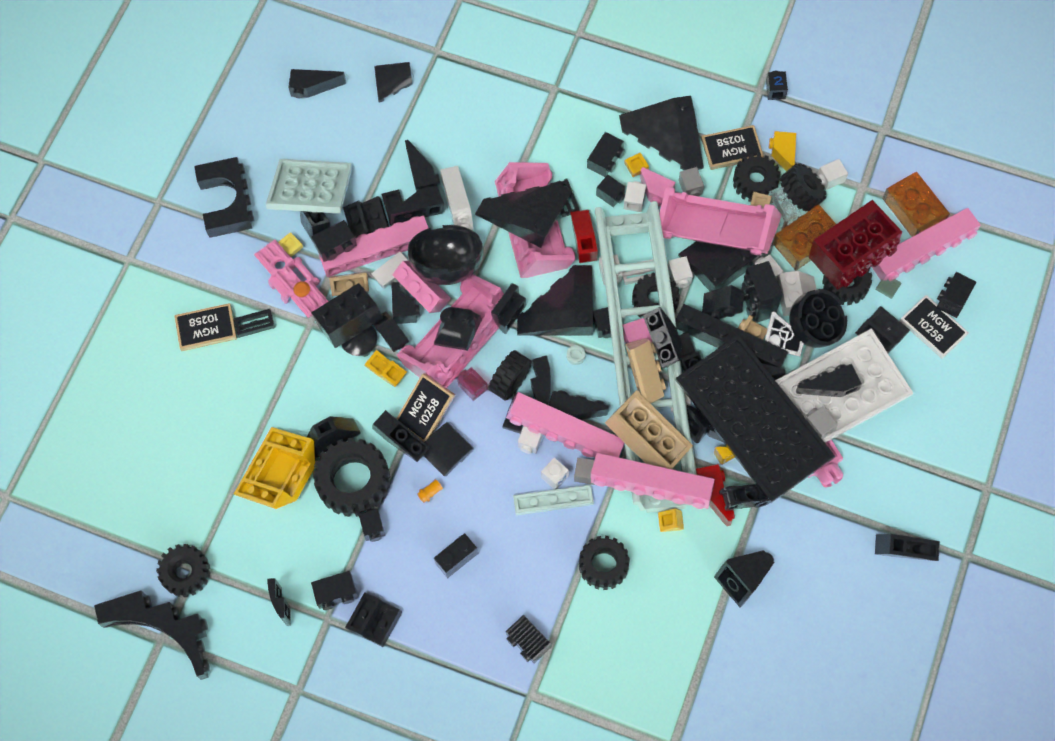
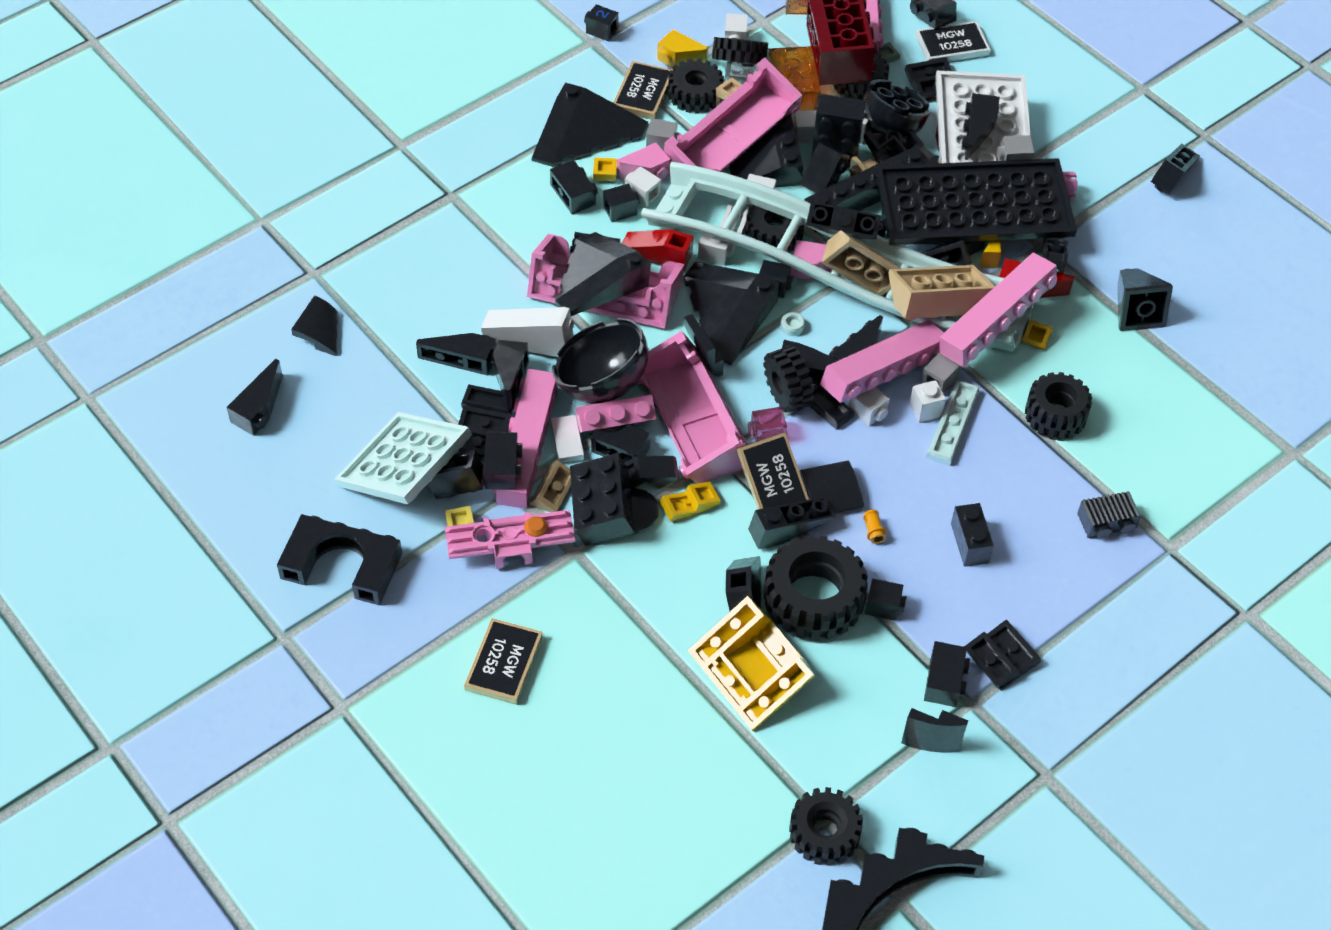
camera: 65 degrees left, 15 degrees down
black tile [233,309,275,338] -> none
black slope [434,307,482,351] -> none

